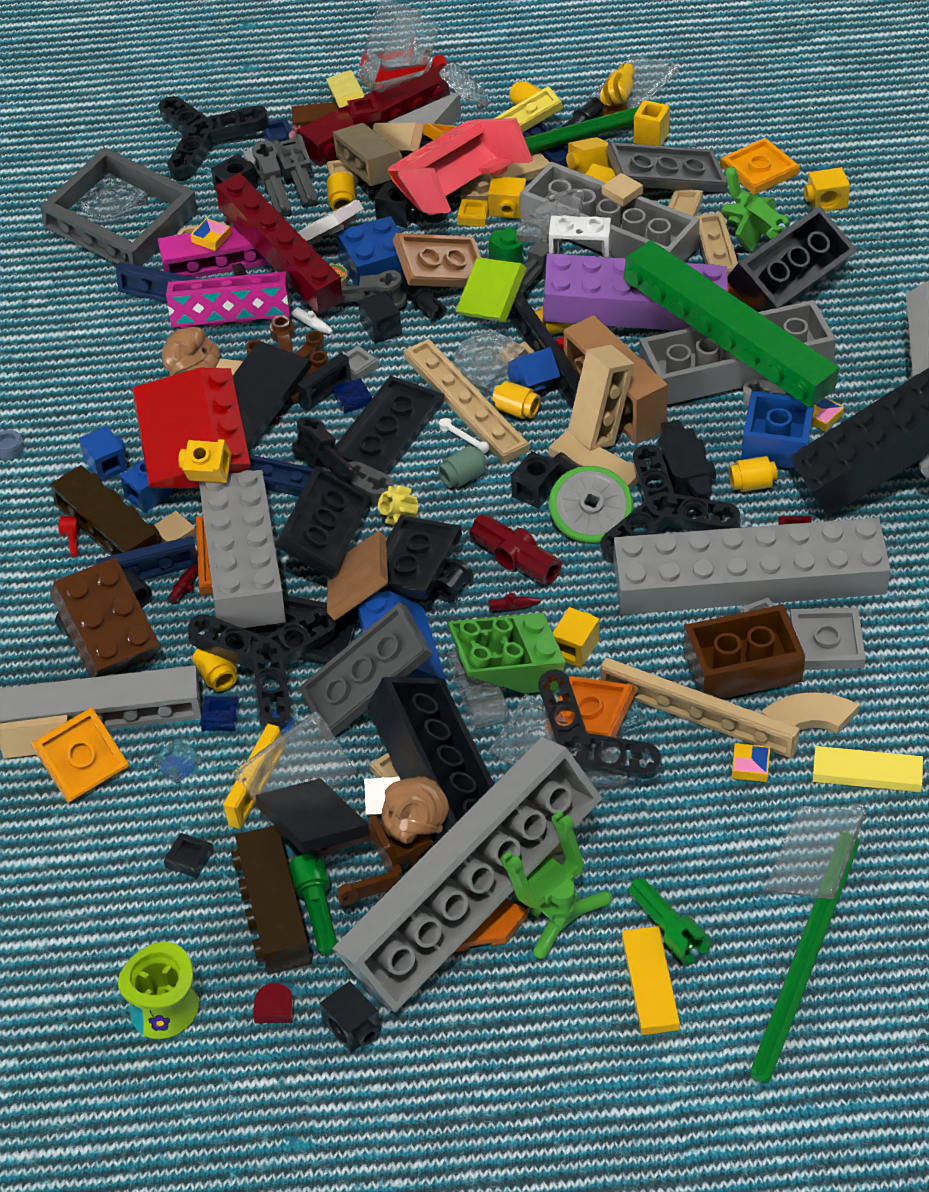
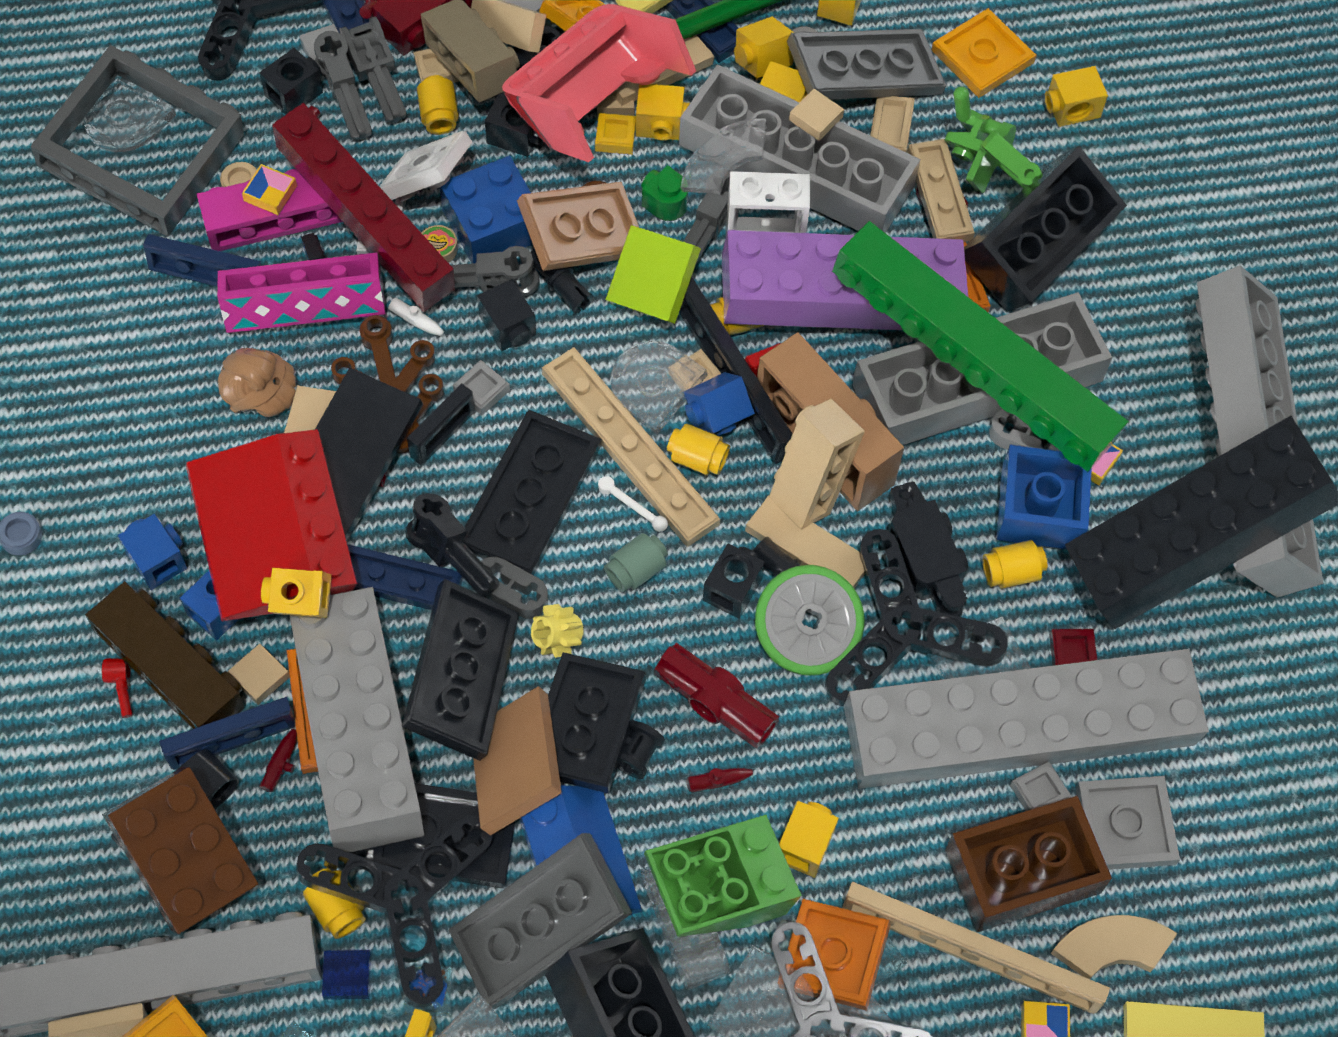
camera: 10 degrees left, 15 degrees up
clear blue tile [332,378,372,414] -> none

